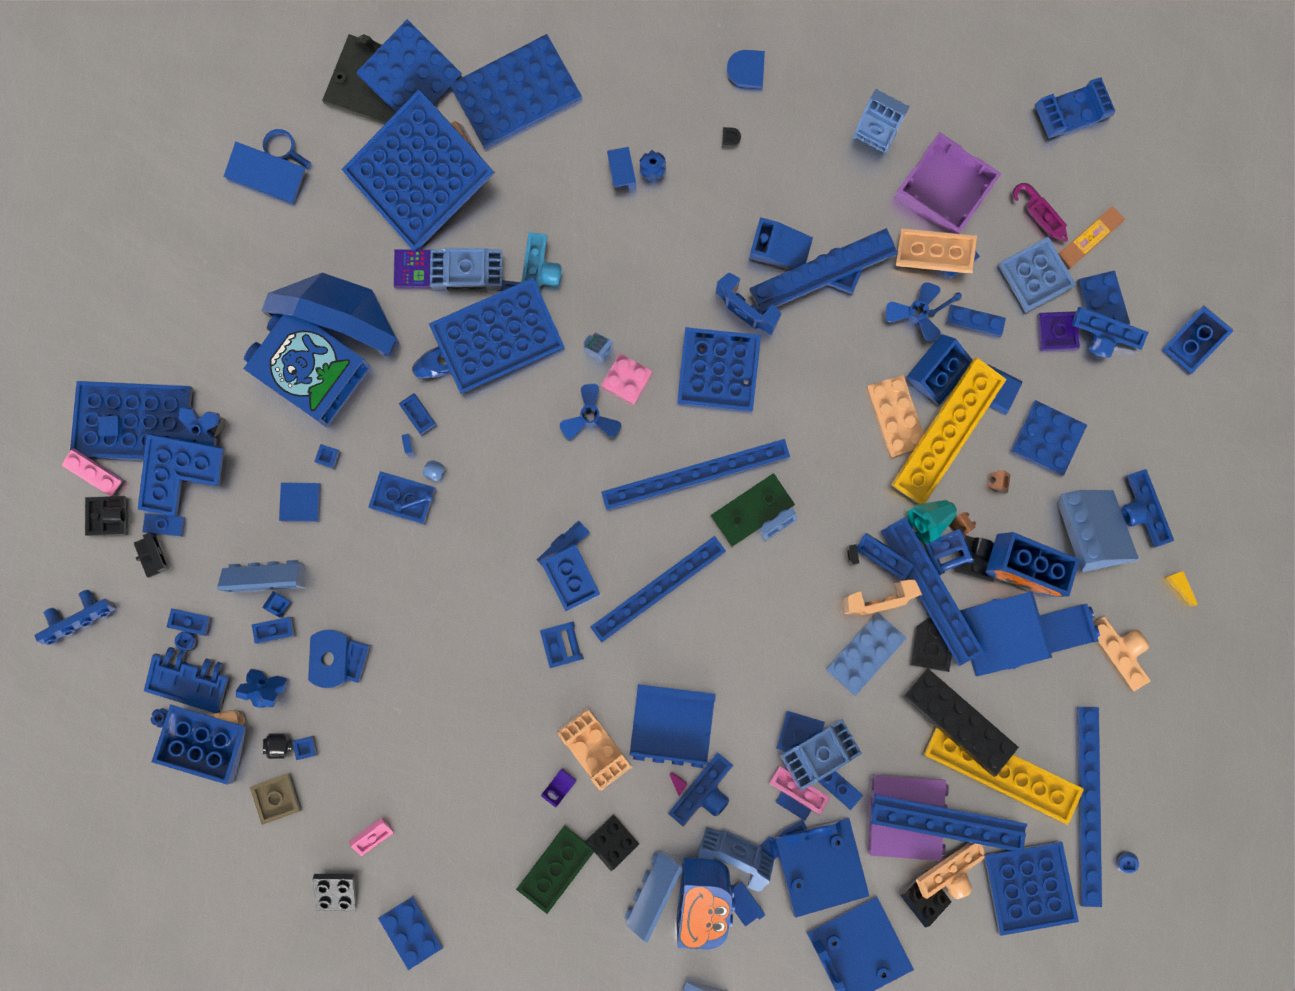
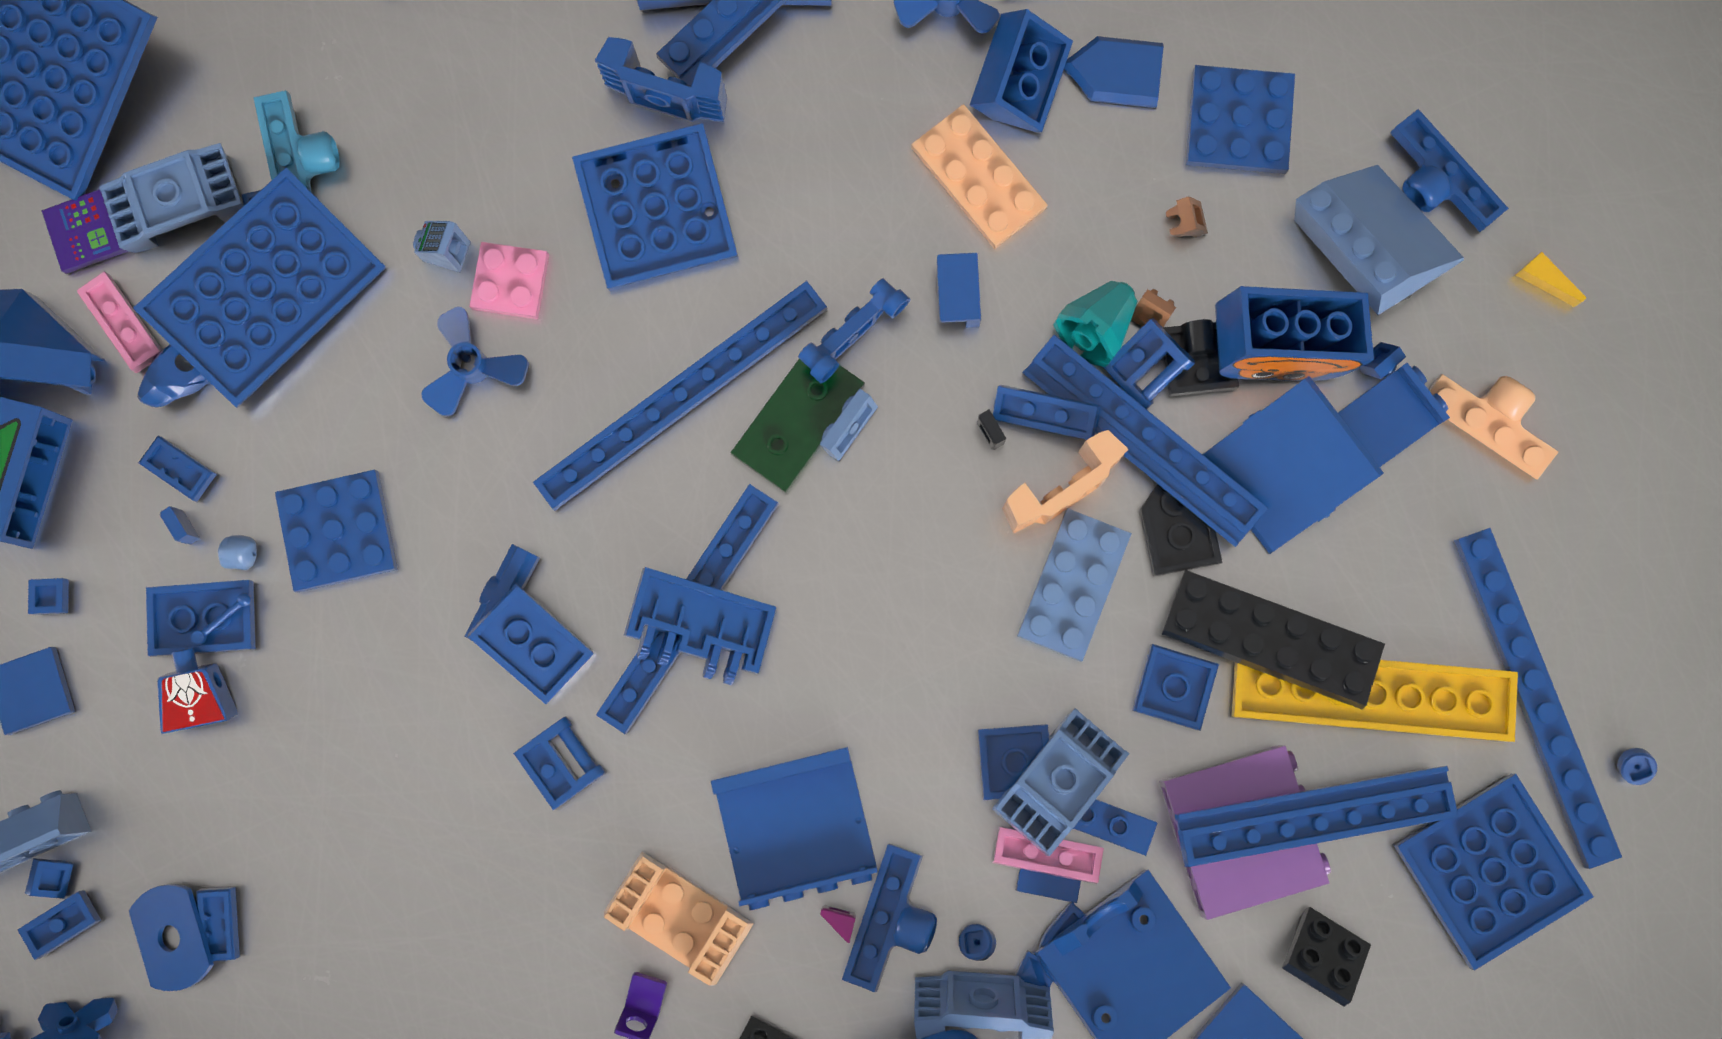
camera: 15 degrees left, 0 degrees up
yellow plate [891,358,1007,505] -> none
light nougat plate [916,842,986,899] -> none
none -> bright pink plate [77,271,162,373]
none -> torso [157,647,238,734]
none -> blue plate [275,469,398,592]
none -> blue hinge [624,567,776,685]
none -> blue plate [798,278,911,384]
none -> blue panel [937,253,981,328]
none -> blue tile [959,924,996,961]
none -> blue tile [1132,644,1219,731]
none -> blue plate [1359,342,1406,379]

